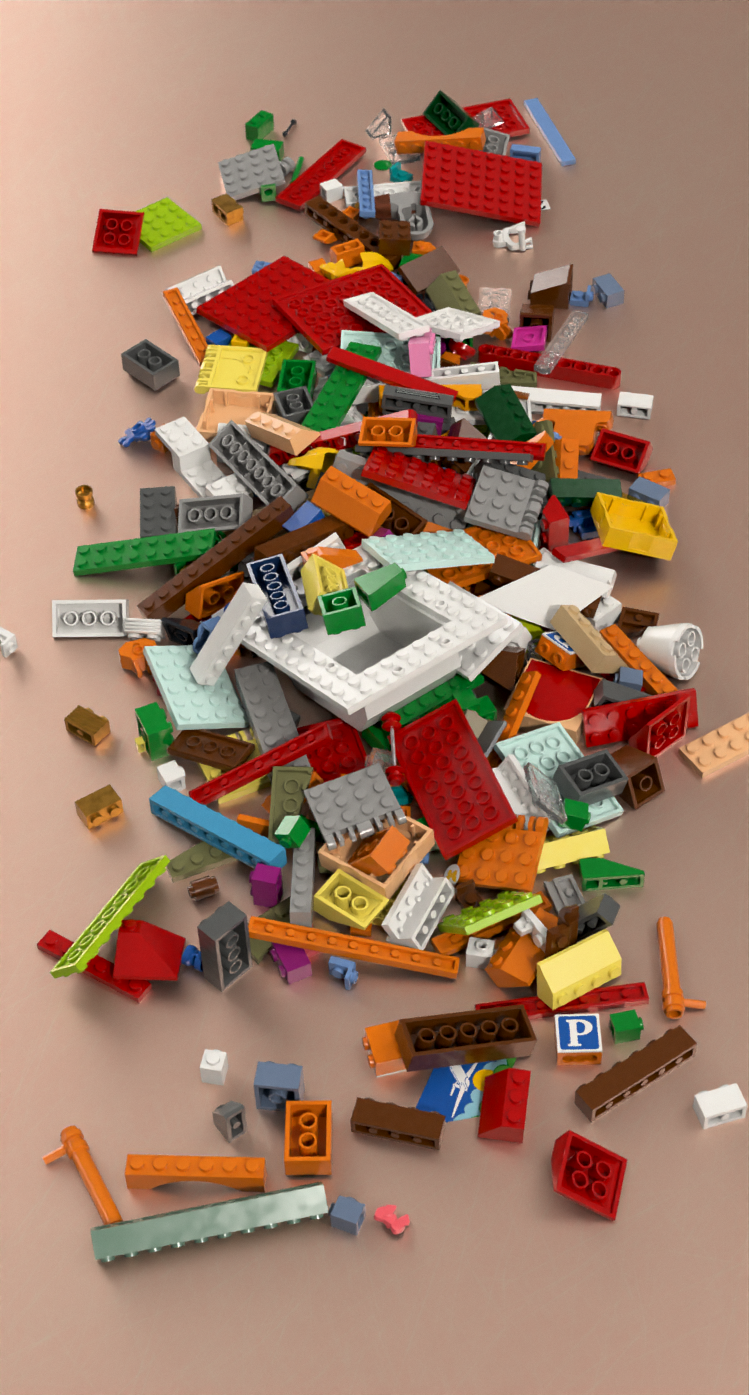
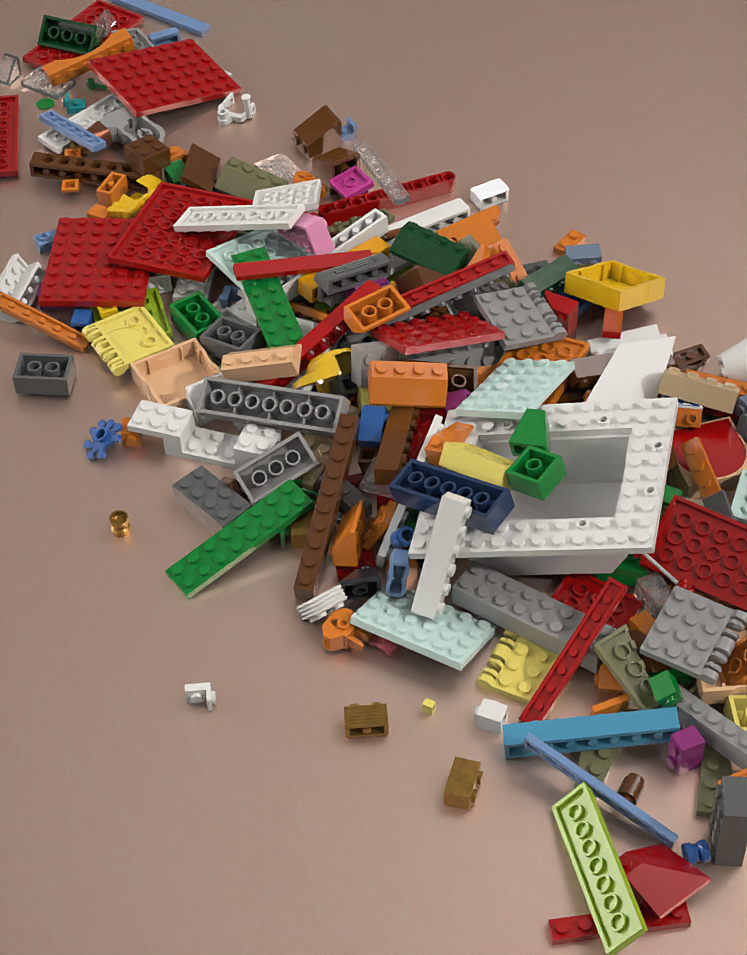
camera: 40 degrees left, 0 degrees up
white slope [52,599,129,637] -> none
green brick [135,702,174,761] -> none
reddish brown tile [167,729,255,771] -> none
white brick [320,178,344,203] -> none
red slope [590,428,653,474] -> none
sand blue brick [591,273,624,309] -> none
none -> medium blue tile [524,732,678,848]

